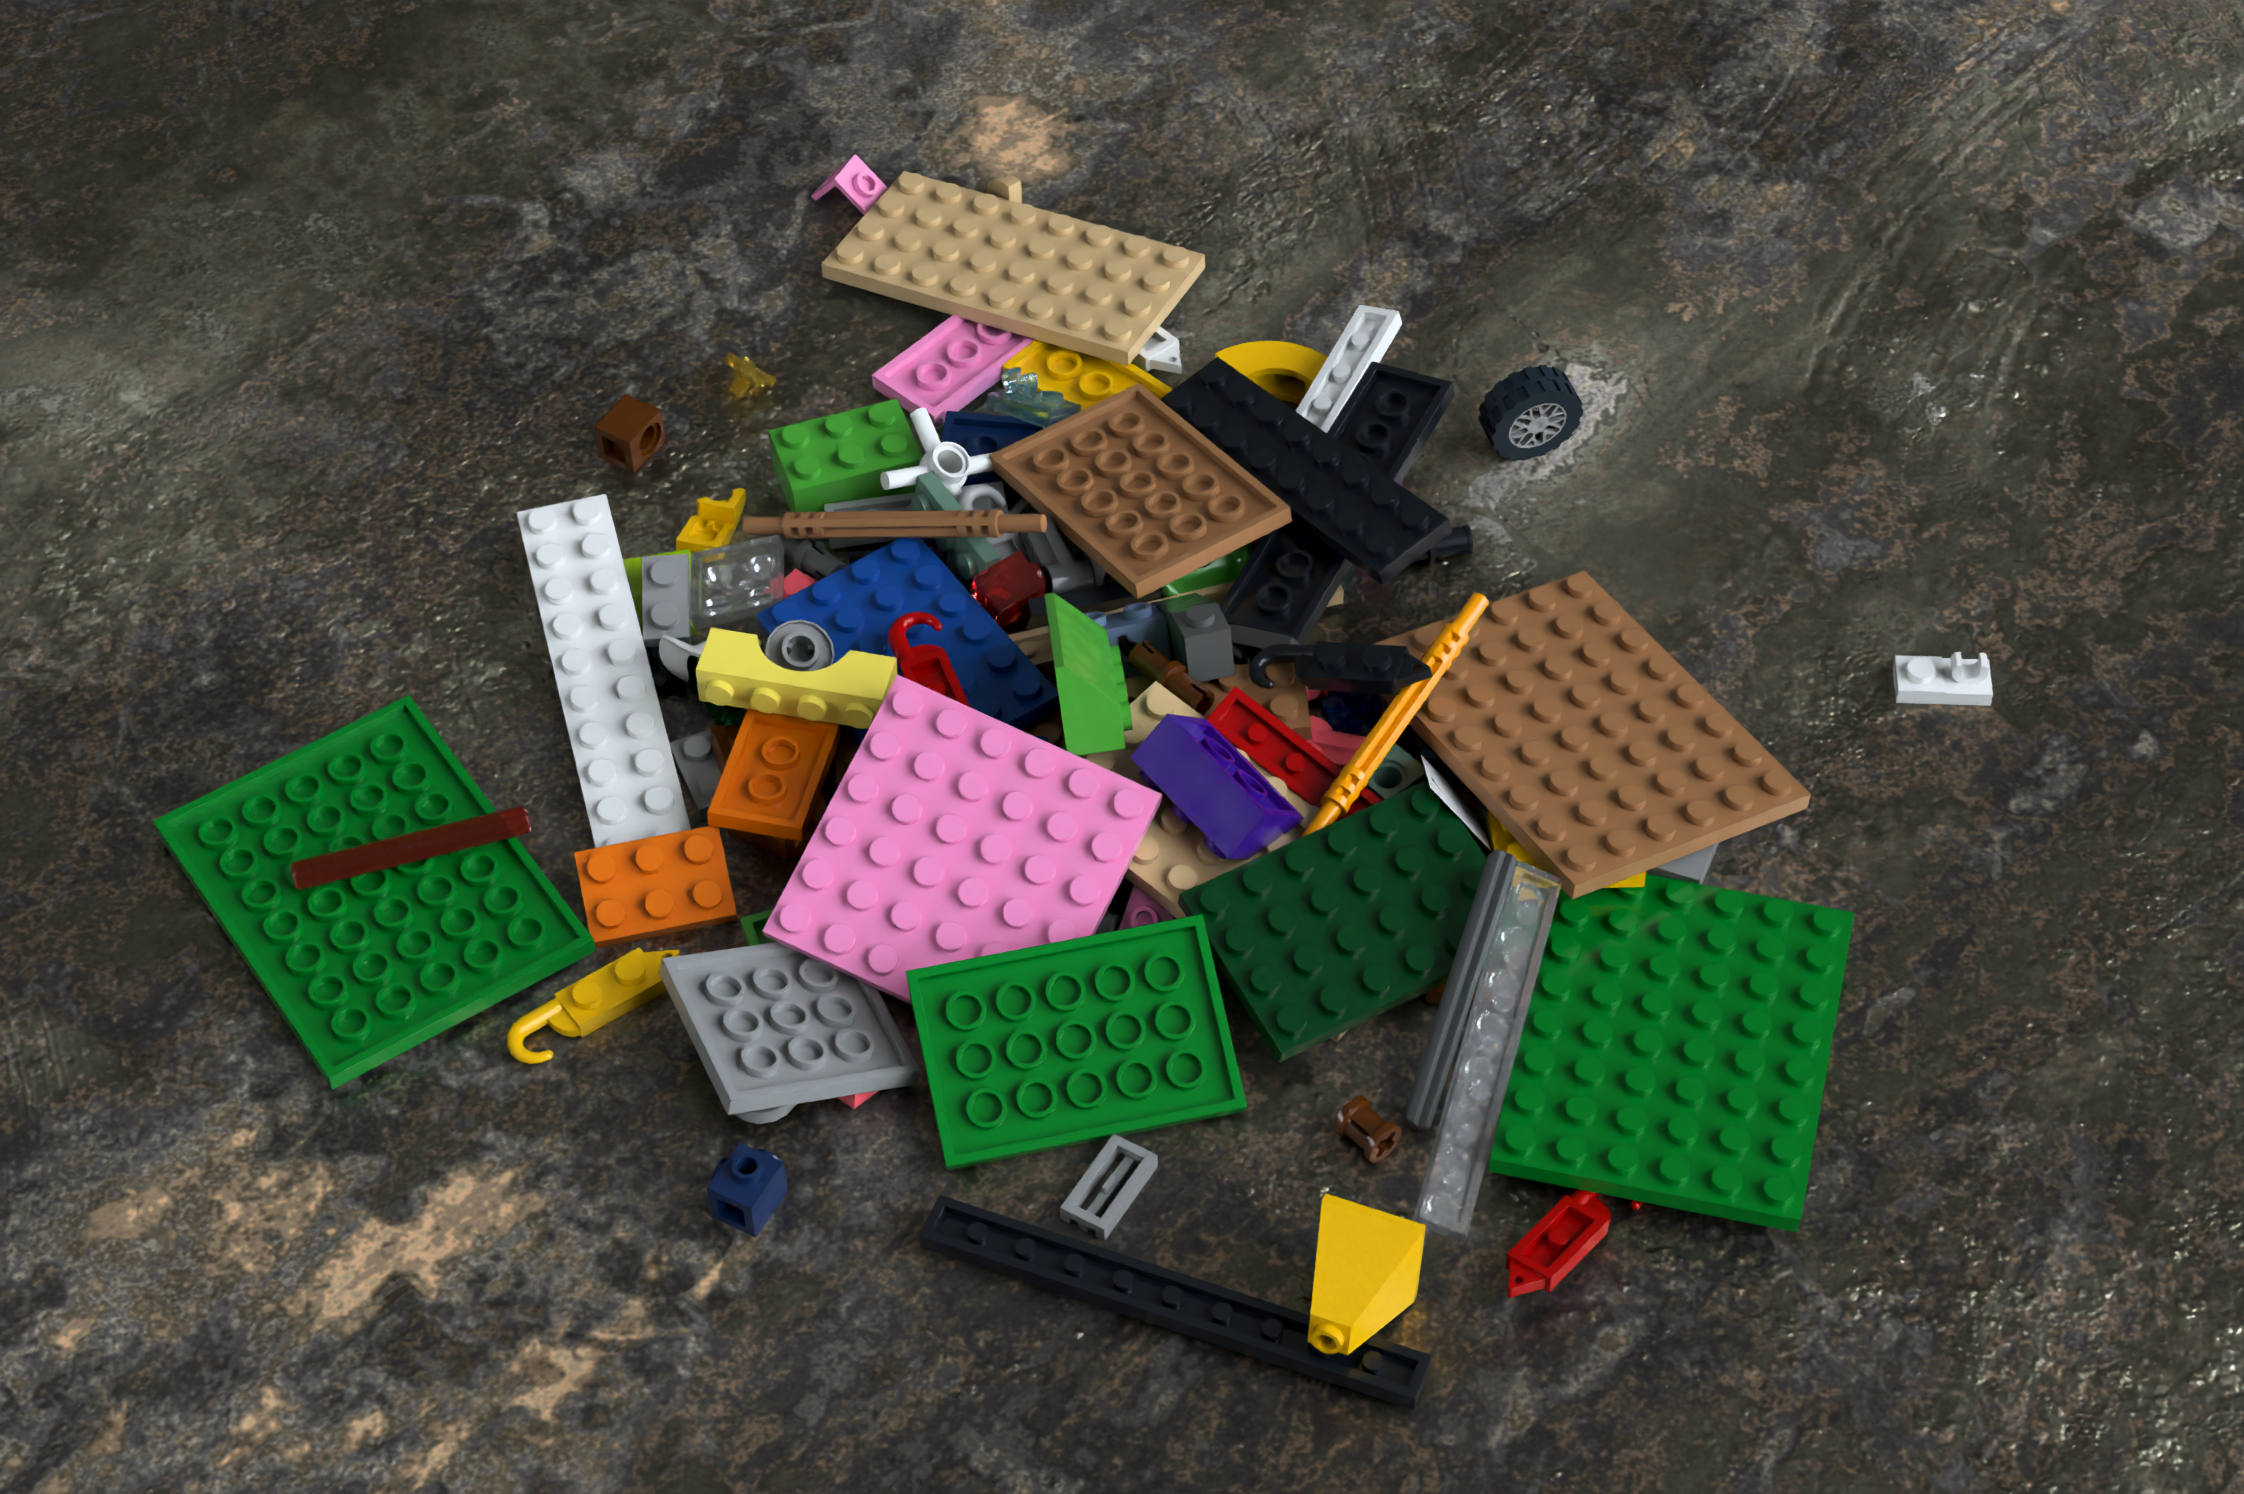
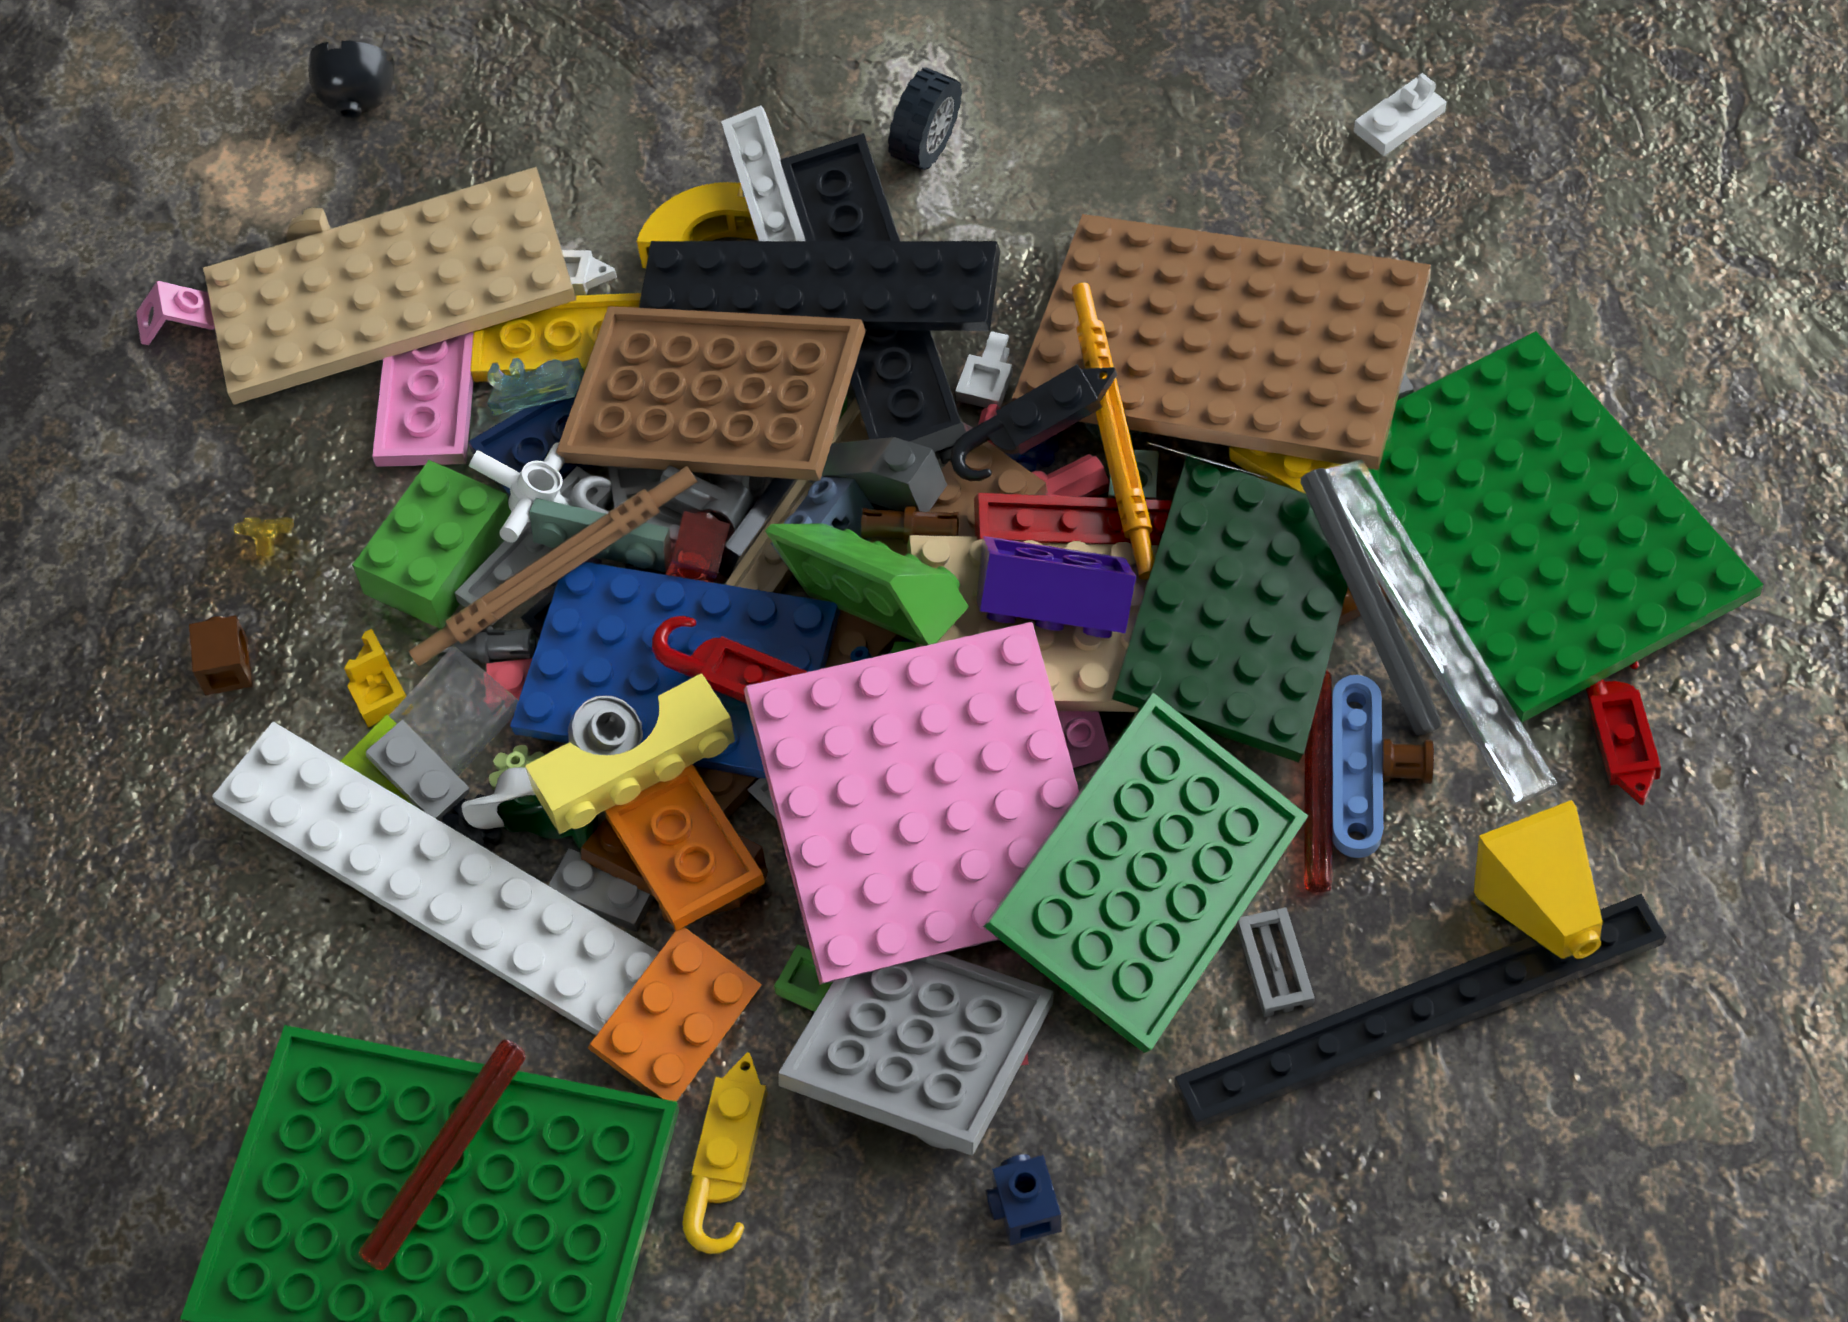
camera: 40 degrees left, 10 degrees up
none -> black cylinder [308,41,395,118]
none -> white plate [955,331,1013,408]
none -> clear red axle [1304,670,1333,893]
none -> medium blue plate [1331,675,1383,858]

